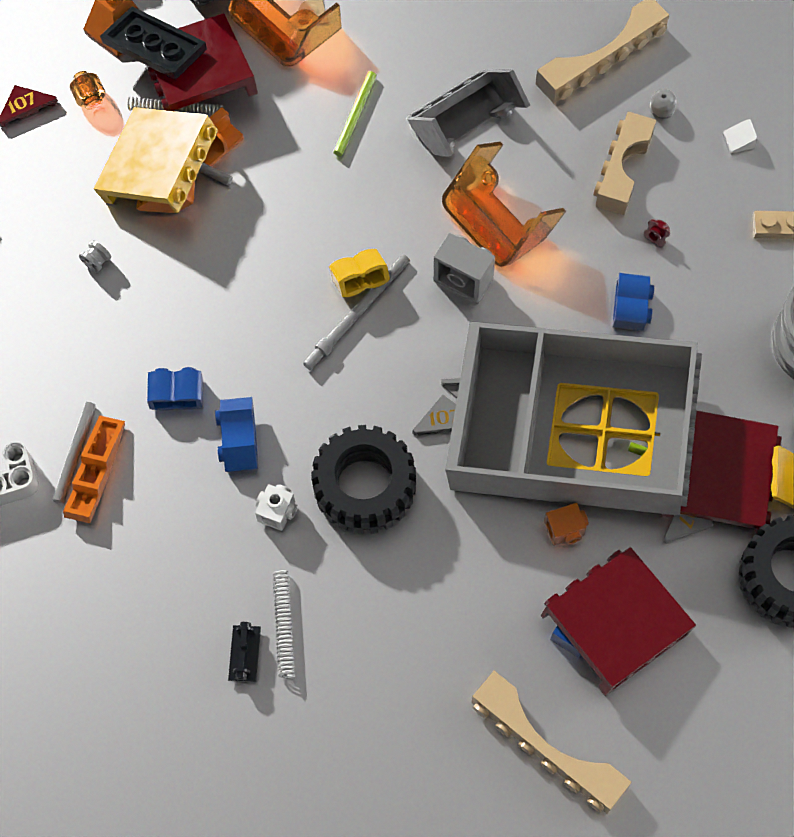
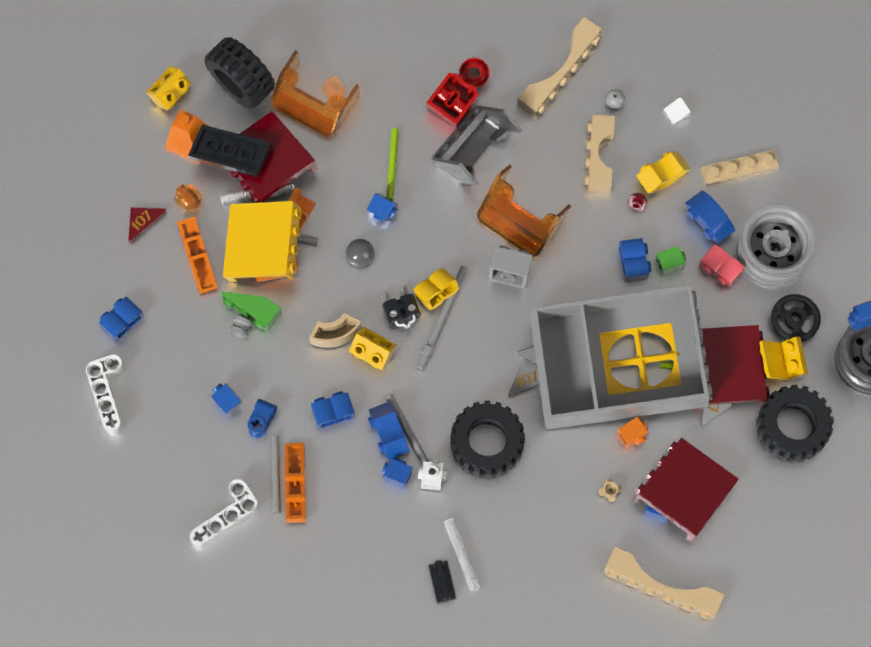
camera: 20 degrees left, 5 degrees up
none -> orange slope [177,216,218,294]
none -> blue brick [211,383,242,414]
none -> bright green slope [221,292,282,331]
none -> blue piece [247,398,277,438]
none -> tan brick [309,313,362,348]
none -> dark grey hair [346,239,374,268]
none -> yellow brick [349,326,397,370]
none -> blue brick [366,193,398,222]
none -> black piece [382,286,421,329]
none -> blue brick [382,458,413,489]
none -> light grey bar [386,394,428,465]
none -> red brick [426,58,490,128]
none -> tan plate [599,479,622,502]
none -> yellow brick [636,151,691,194]
none -> bright green brick [656,246,687,276]
none -> blue brick [685,190,736,243]
none -> coral brick [699,244,745,288]

